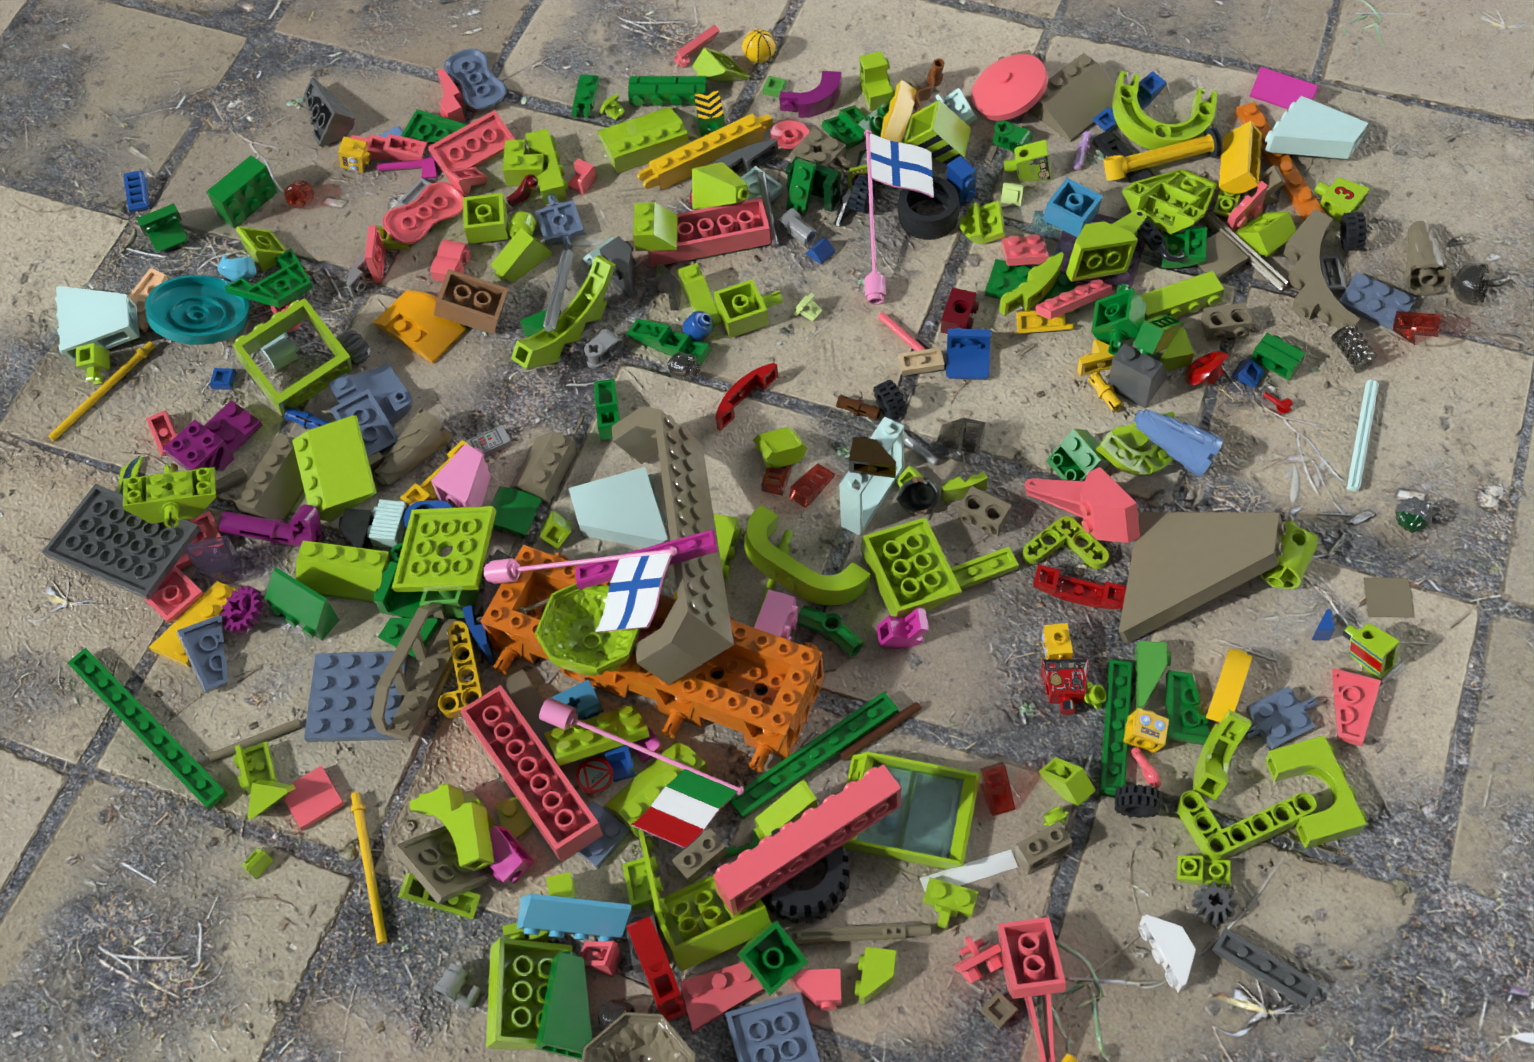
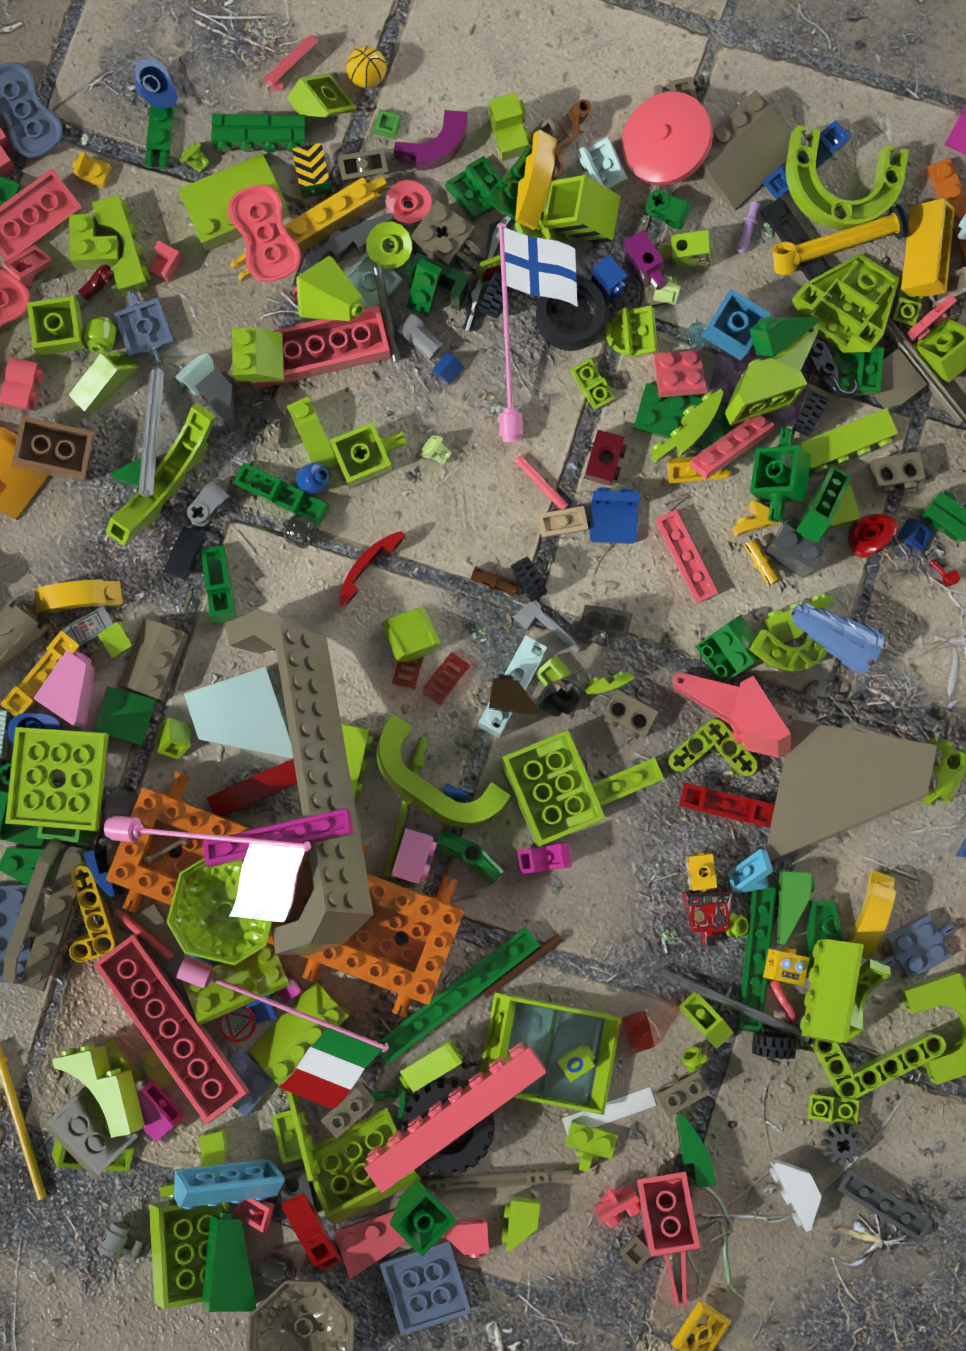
camera: 10 degrees left, 25 degrees up
none -> yellow arch [34,579,122,613]
none -> yellow bracket [72,151,112,189]
none -> lime panel [97,622,132,660]
none -> coral bar [114,908,175,962]
none -> blue piece [134,58,178,109]
none -> black slope [164,526,206,580]
none -> coral plate [228,185,301,282]
none -> dark tan brick [338,148,390,180]
none -> lime dish [366,222,412,269]
none -> lime brick [556,1043,596,1082]
none -> lime slope [569,357,615,410]
none -> magenta torso [624,230,668,290]
none -> coral plate [654,509,718,604]
none -> flat silver bar [659,968,810,1042]
none -> green slope [675,1111,716,1188]
none -> medium azure slope [727,849,773,894]
none -> green slope [749,315,820,357]
none -> black tyre [792,391,828,437]
none -> lime slope [800,939,864,1043]

